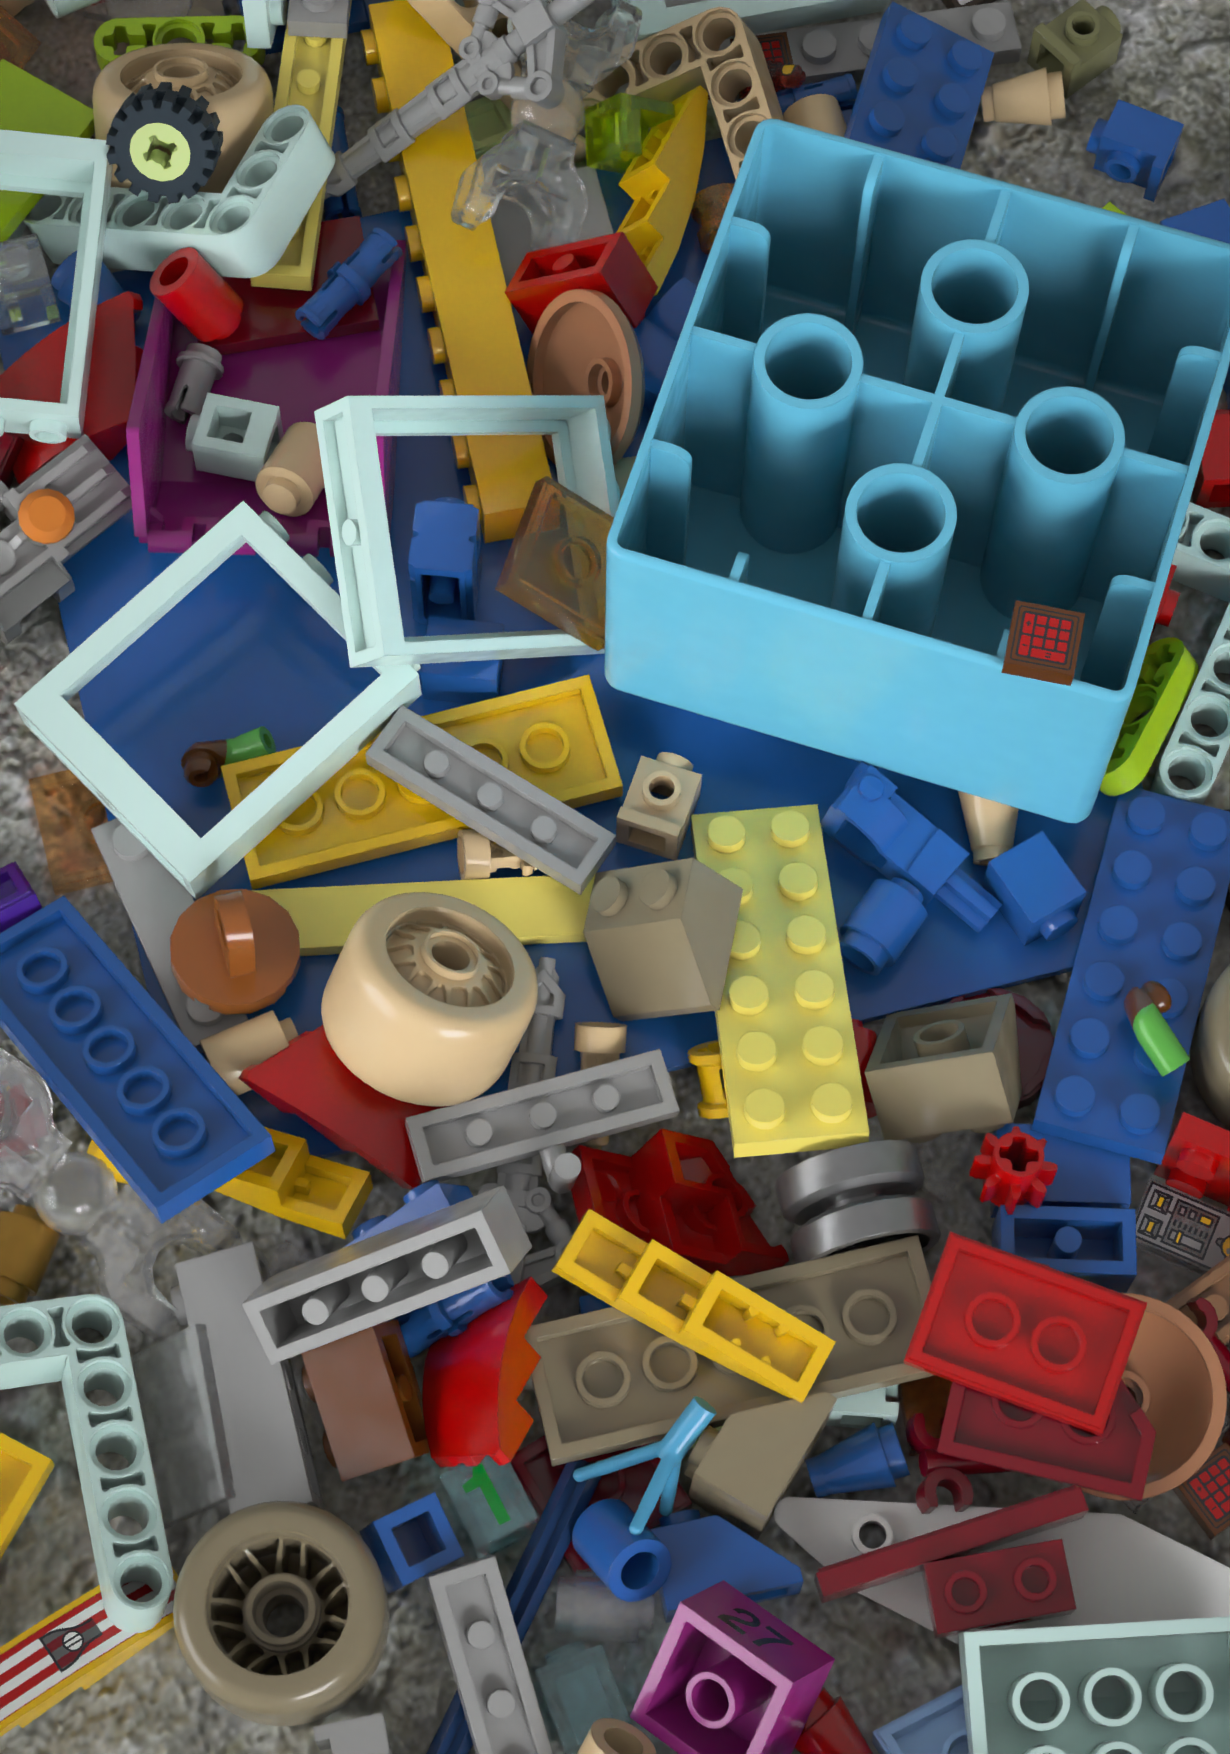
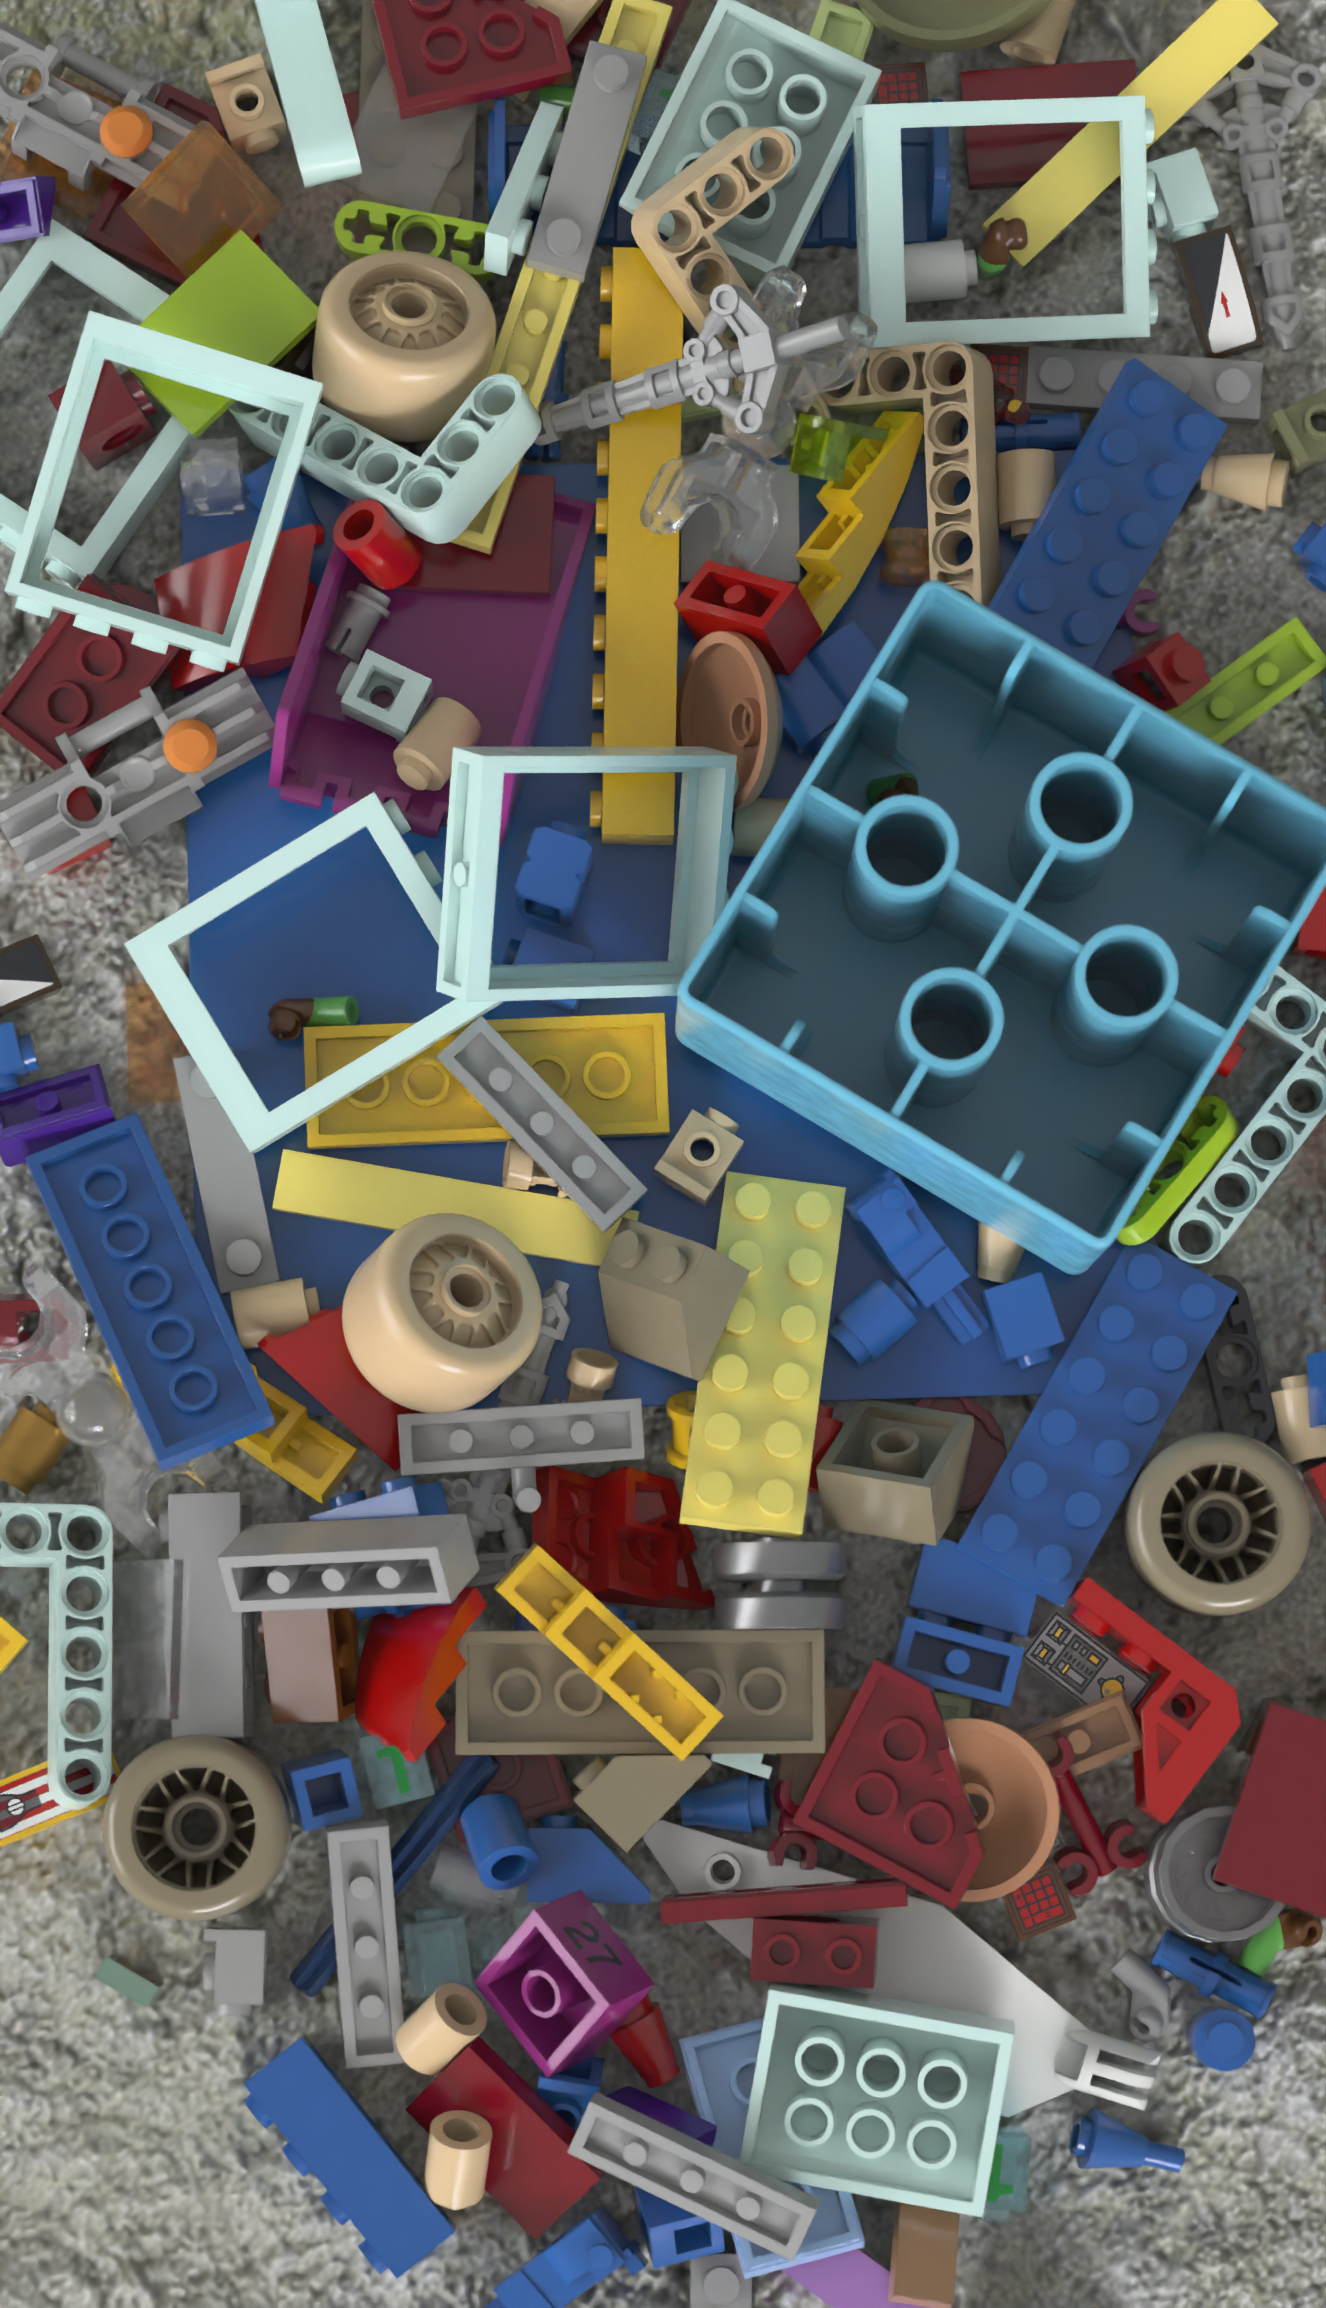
camera: 10 degrees right, 15 degrees up
black wheel [106,82,223,204] -> none
dark orange tile [170,889,300,1015] -> none
blue pin [295,228,403,340] -> none
clear orange tile [495,476,614,651] -> none
dark azure plant [573,1396,717,1535] -> none
red tile [904,1231,1147,1436] -> none
red gear [969,1126,1058,1215] -> none
tile [1001,600,1085,686] -> none
bright green arm [1124,981,1190,1077] -> none

